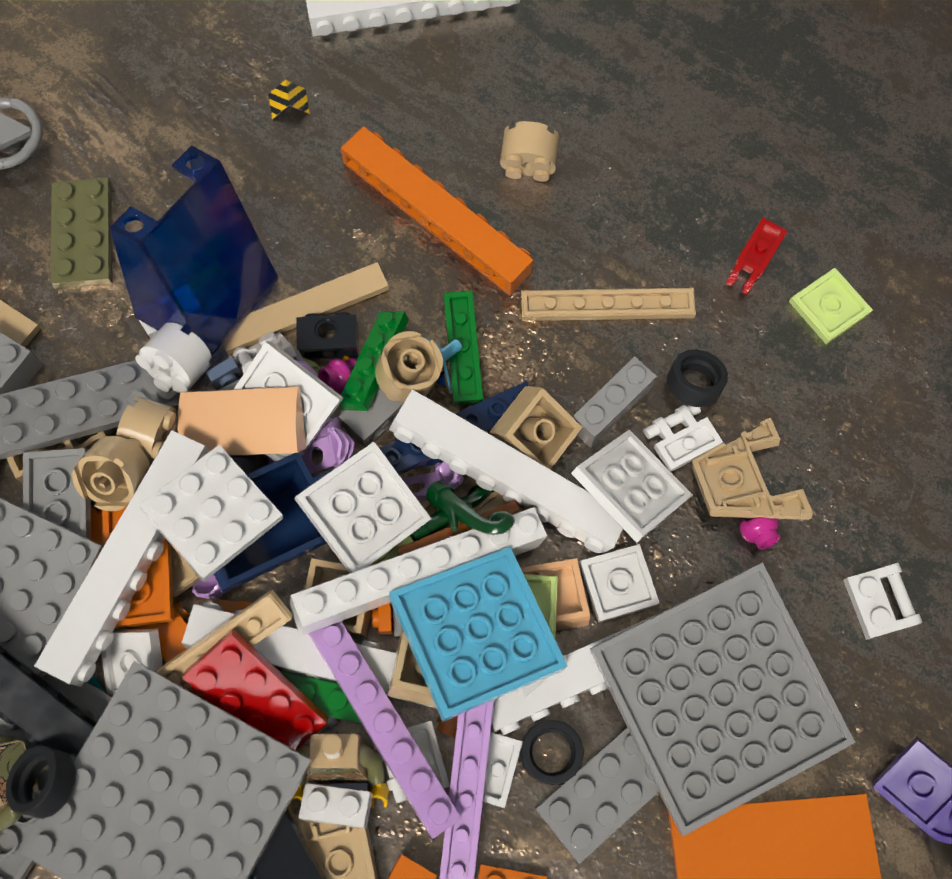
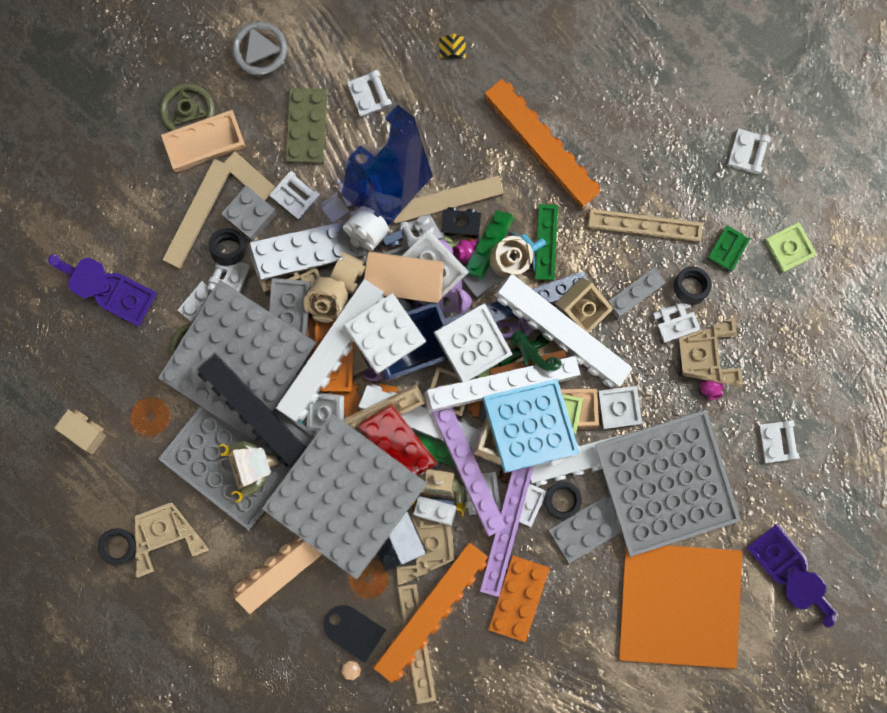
camera: 10 degrees right, 10 degrees up
black tyre [5,745,76,819] -> none
tan brick [500,121,560,182] -> none
white plate [571,429,693,543] -> none
red hinge [726,217,788,295] -> none
none -> white plate [269,171,320,220]
none -> white sticker [320,192,349,223]
none -> white plate [347,70,392,118]
none -> green plate [707,225,751,272]
none -> white plate [727,128,771,174]

